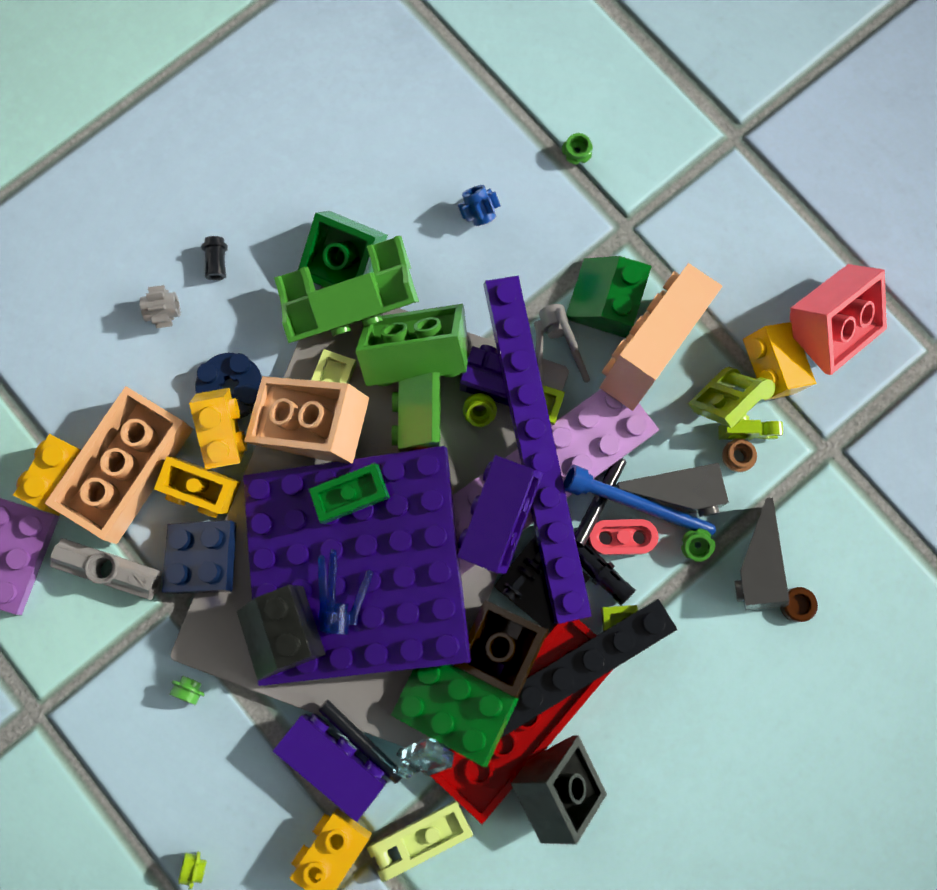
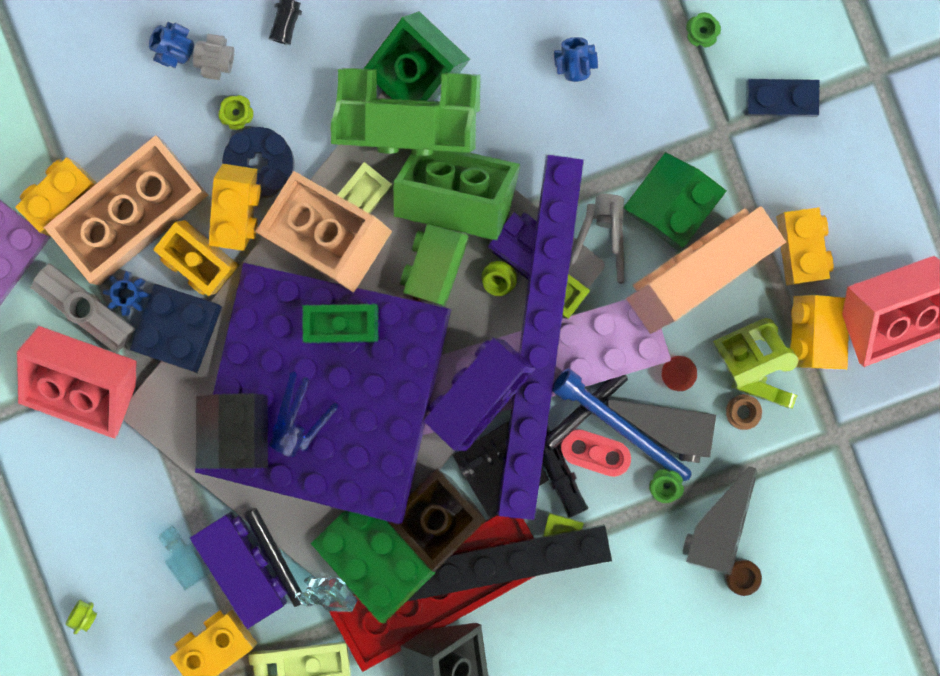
camera: 25 degrees right, 10 degrees up
bright green plate [169,676,205,706] -> none
none -> coral slope [17,326,137,439]
none -> blue gear [103,271,150,316]
none -> blue gear [149,22,194,68]
none -> clear light blue plate [158,525,211,591]
none -> lime plate [218,95,254,130]
none -> clear red plate [661,356,697,391]
none -> dark blue plate [746,79,820,117]
none -> yellow brick [776,207,834,286]

